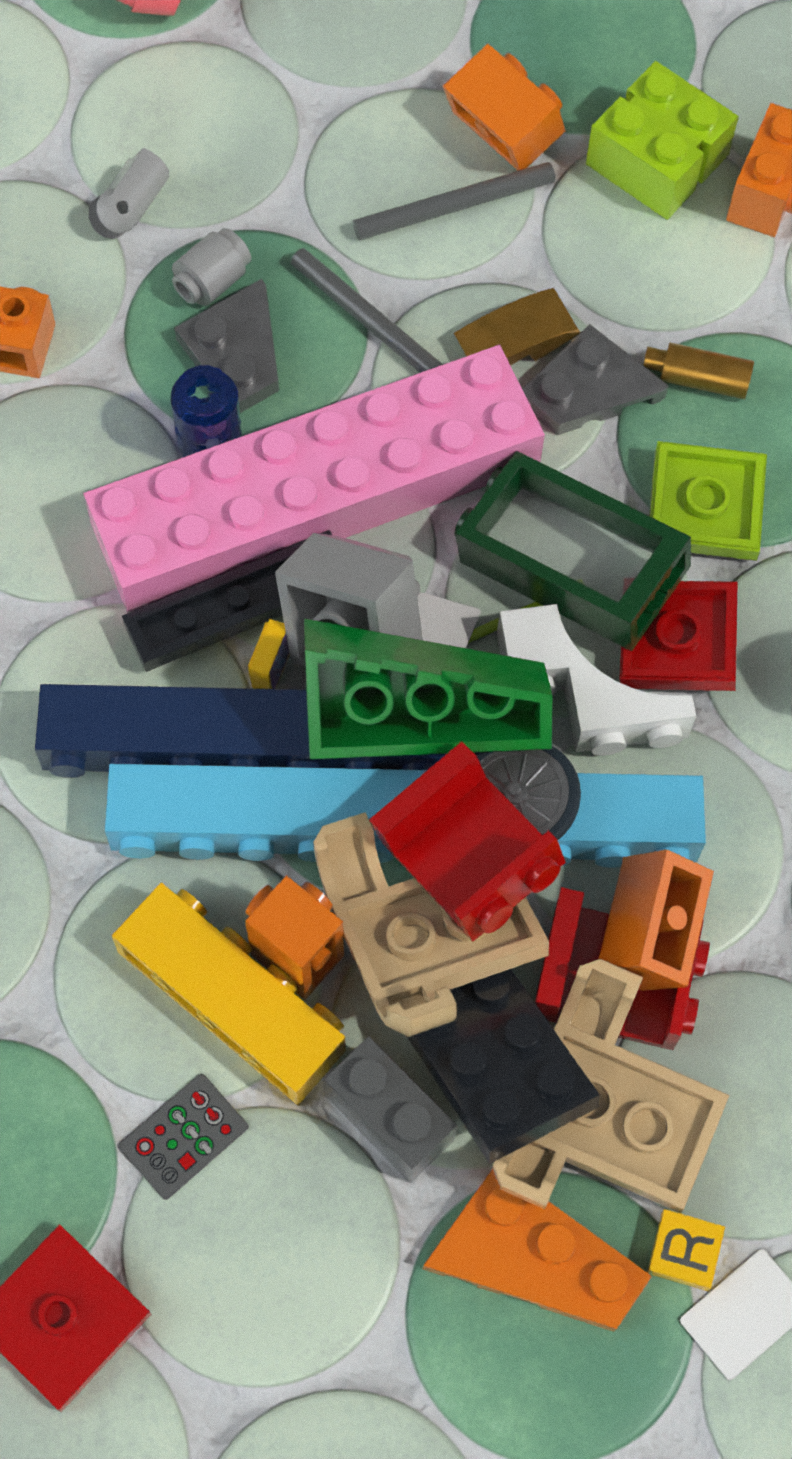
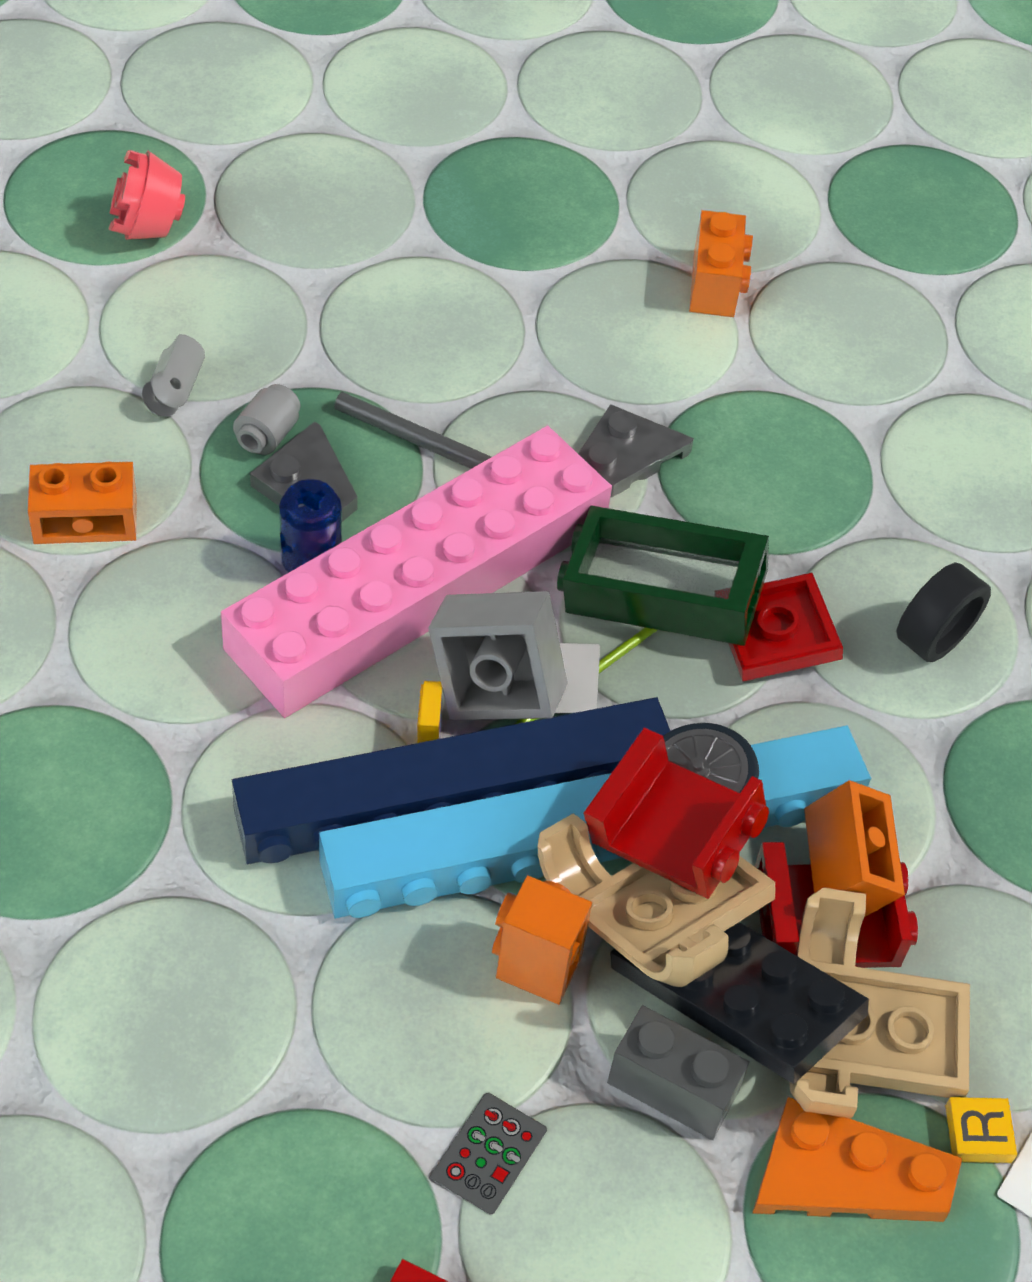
camera: 20 degrees left, 15 degrees down
yellow brick [111,882,346,1106] -> none
black plate [122,530,332,672] -> none
green wedge [304,618,552,759] -> none
dark grey bar [353,162,555,240] -> none
orange brick [443,43,566,171] -> none
pearl gold slope [454,288,581,366] -> none
white arch [497,604,696,756] -> none
lime piece [586,60,739,220] -> none
pearl gold cylinder [643,342,754,400] -> none
lime plate [649,441,767,561] -> none

